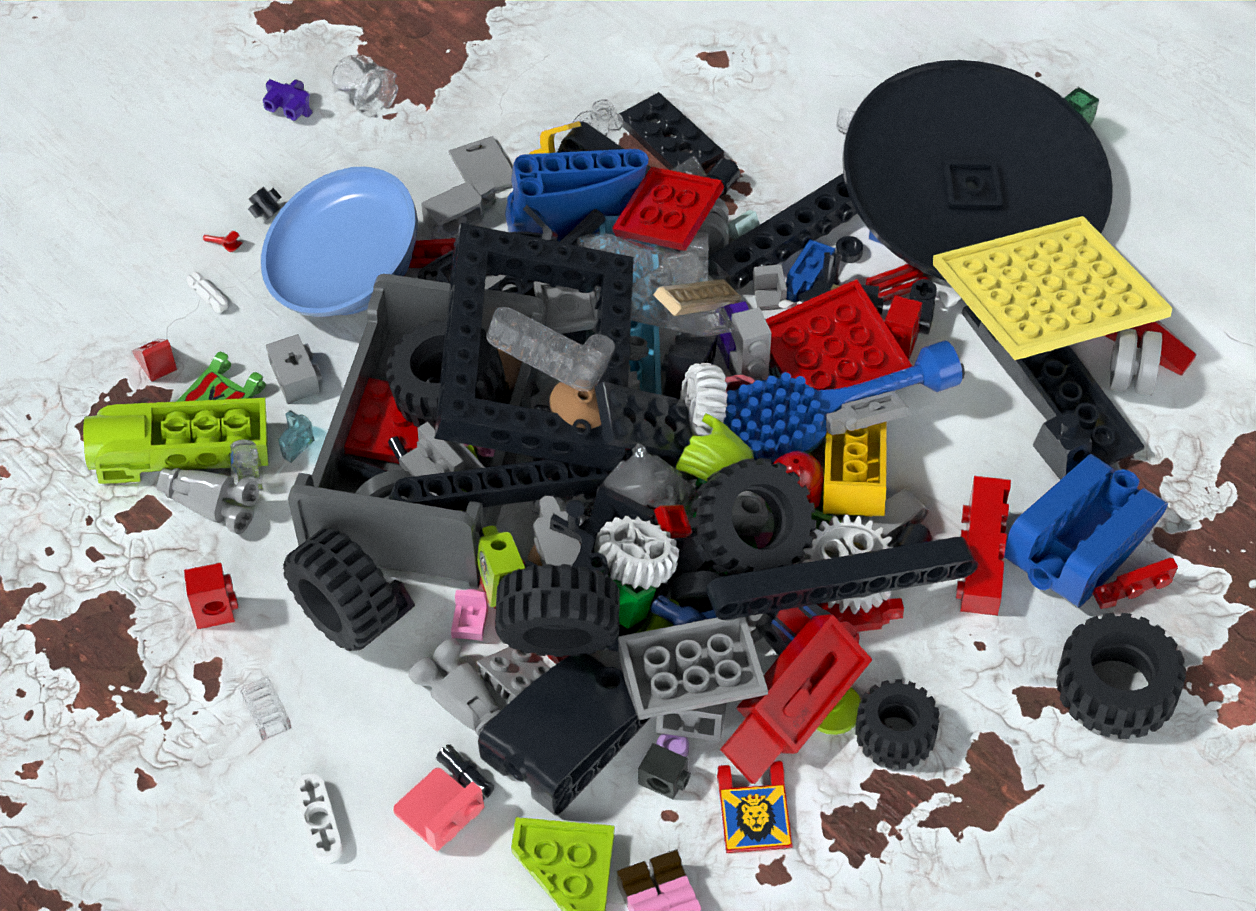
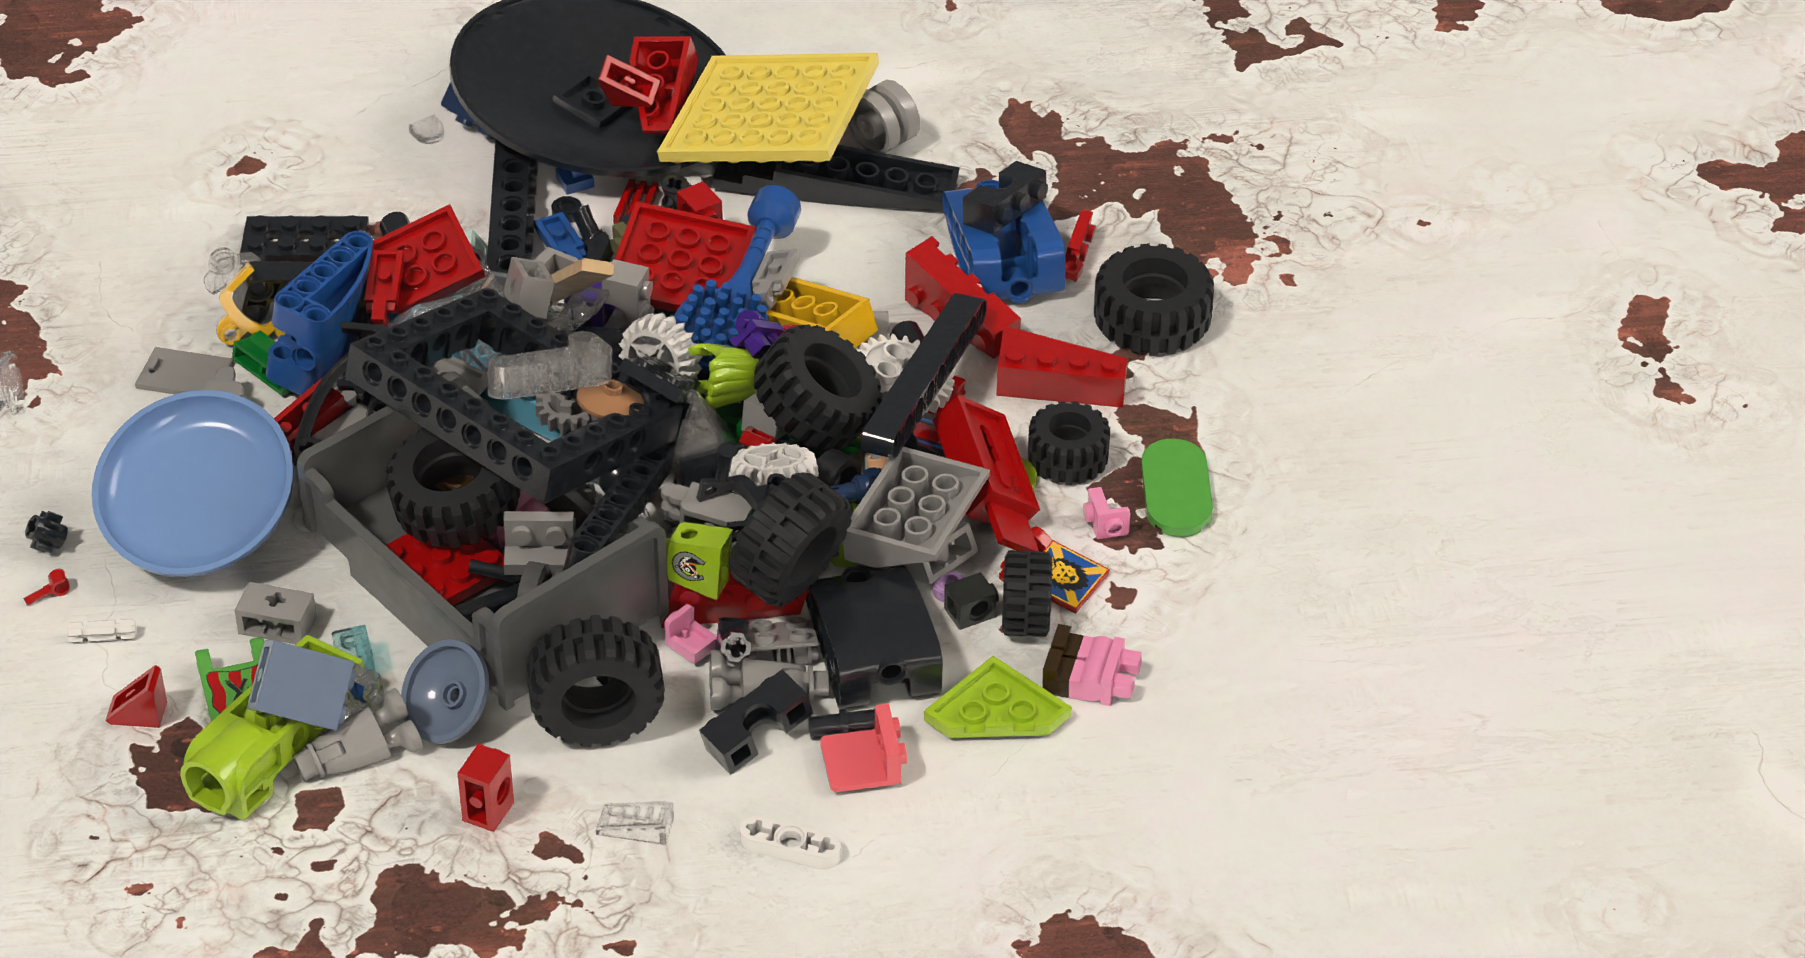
camera: 55 degrees left, 10 degrees down
black torso [1033,412,1092,480] -> none
none -> sand blue panel [247,640,356,731]
none -> red hinge [364,250,405,326]
none -> sand blue dish [401,639,489,744]
none -> light grey brick [503,257,555,318]
none -> red slope [597,55,660,107]
none -> red wedge [629,36,699,134]
none -> black arch [699,669,814,775]
none -> black piece [715,617,751,662]
none -> dark purple hips [730,310,785,358]
none -> black arch [963,161,1048,234]
none -> red wedge [996,326,1128,408]
none -> black tyre [1002,550,1053,637]
none -> bright pink bracket [1083,487,1130,539]
none -> bright green tile [1141,439,1213,537]

